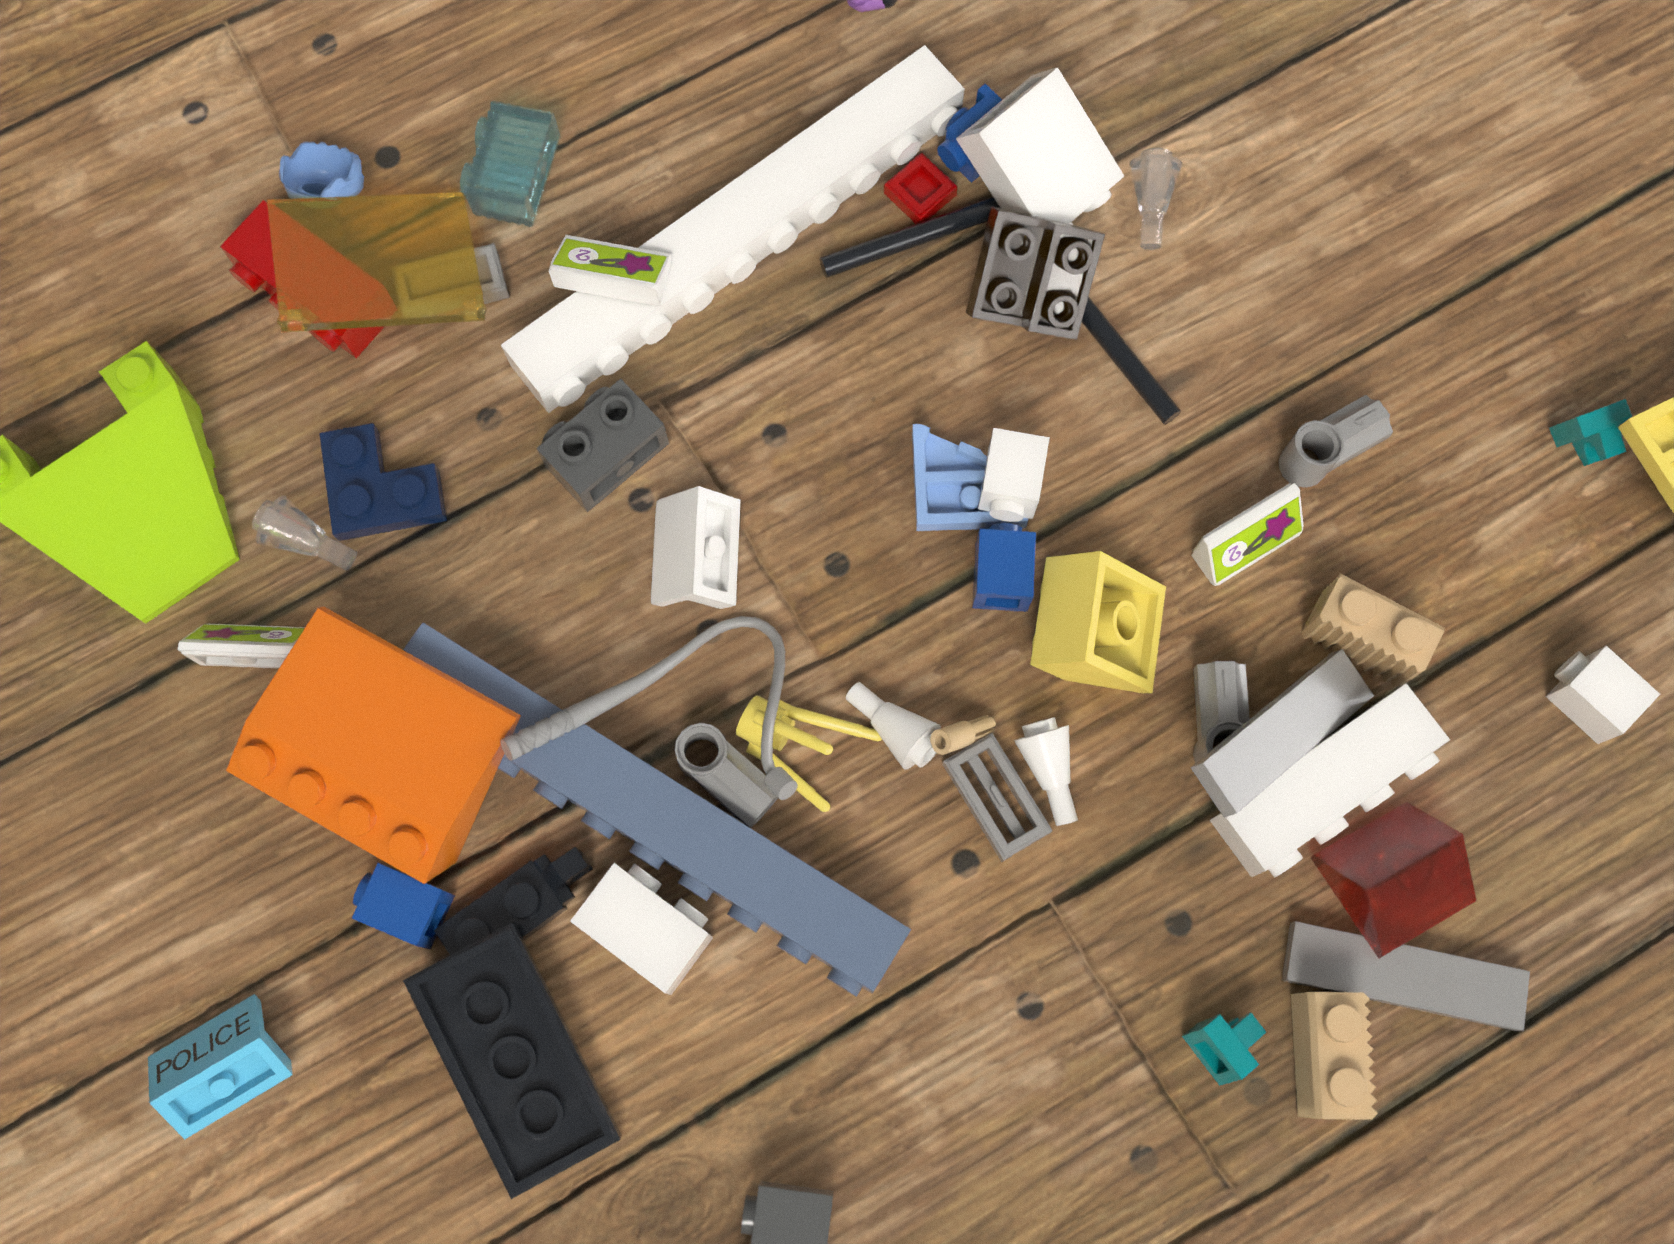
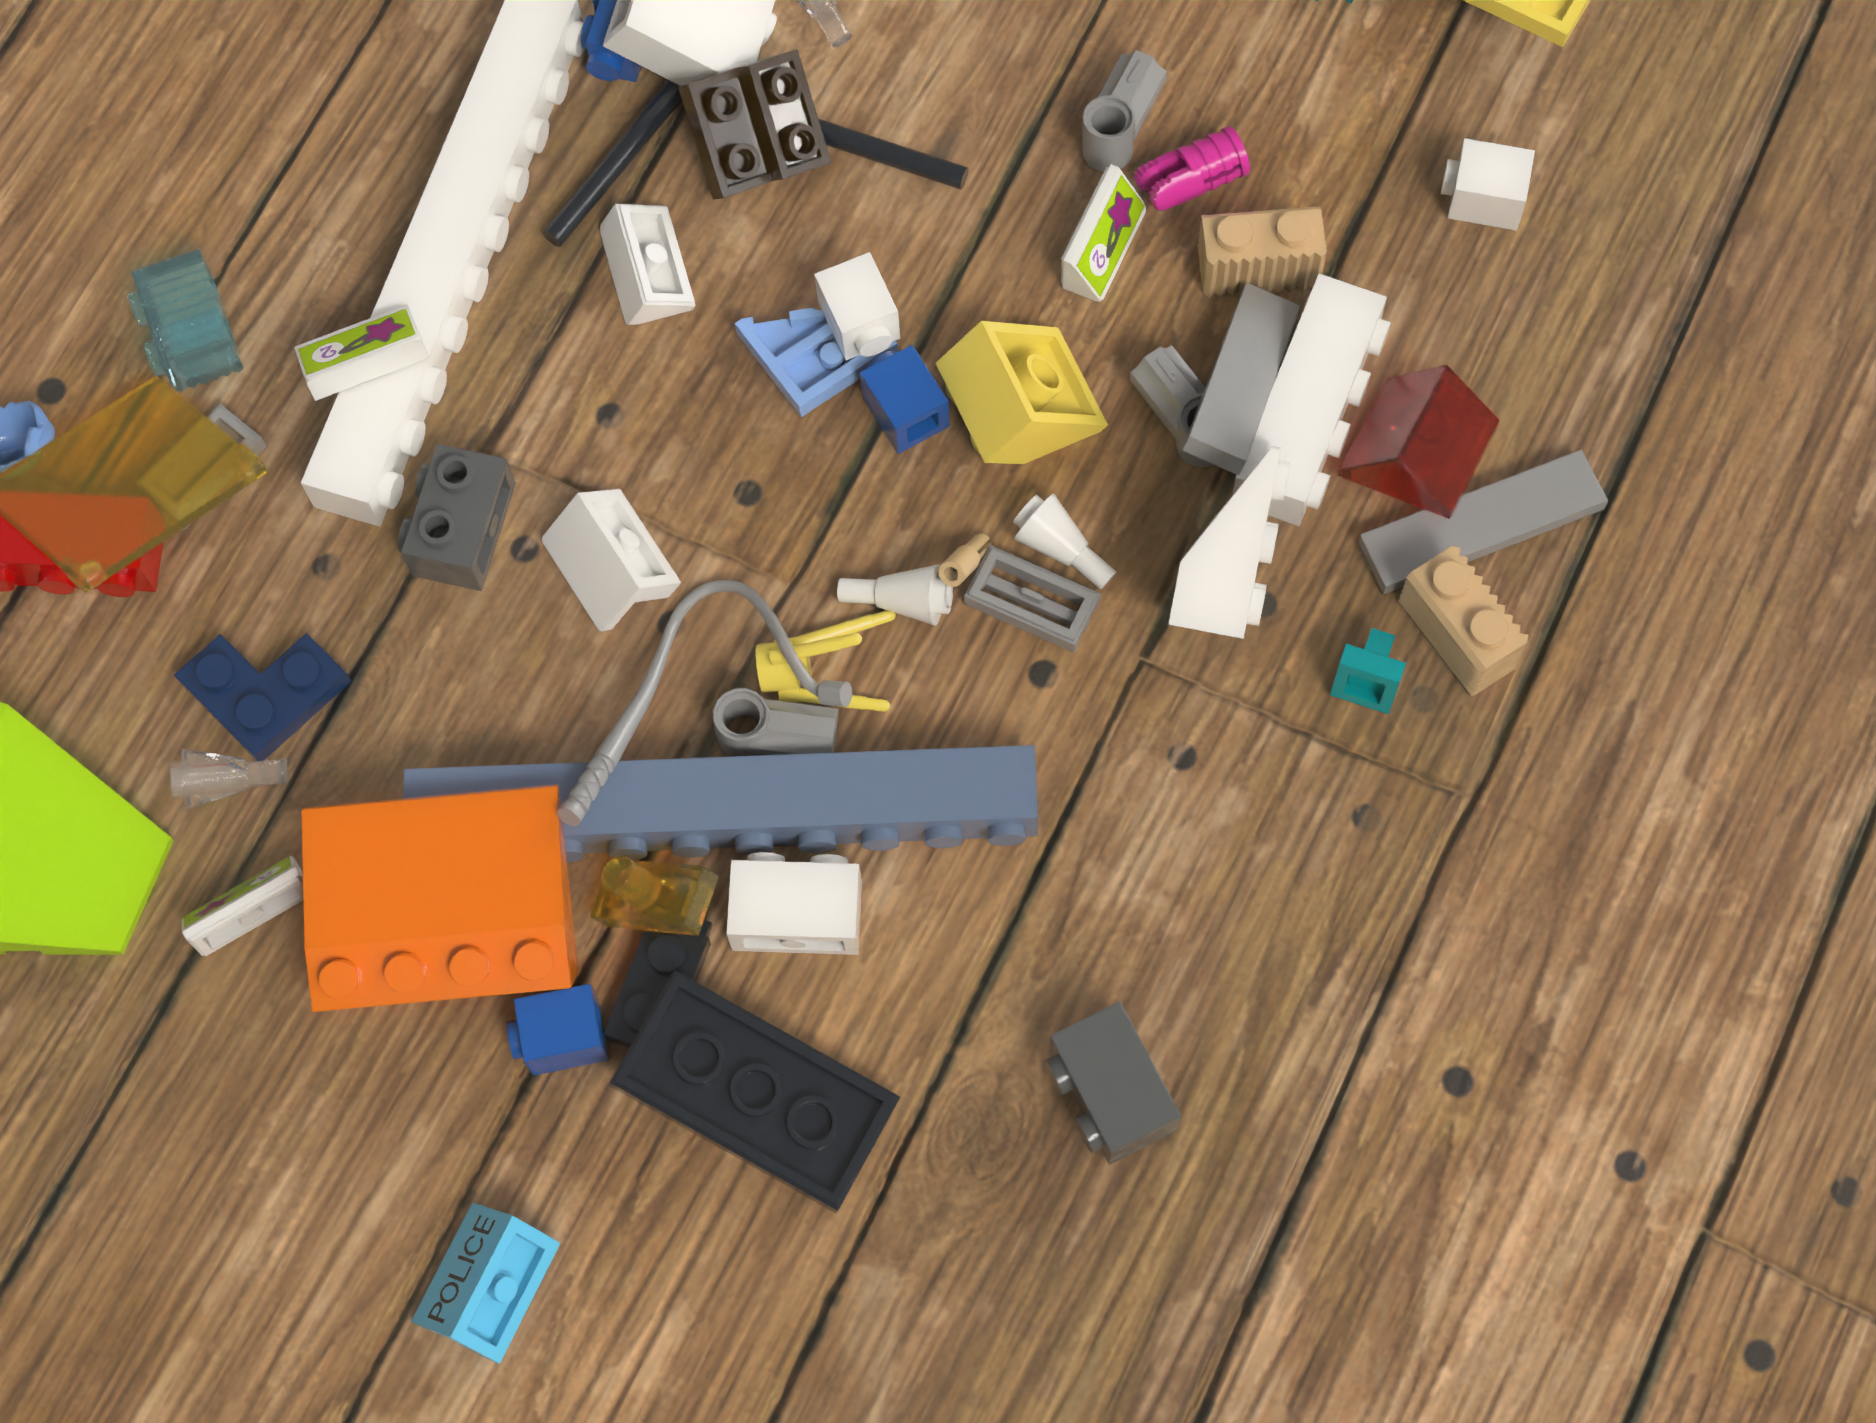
camera: 30 degrees left, 5 degrees down
red tile [884,153,958,224] -> none
none -> clear yellow tile [590,855,719,936]
none -> white slope [600,204,696,325]
none -> dark pink hinge [1133,126,1250,211]
none -> white slope [1168,446,1291,639]

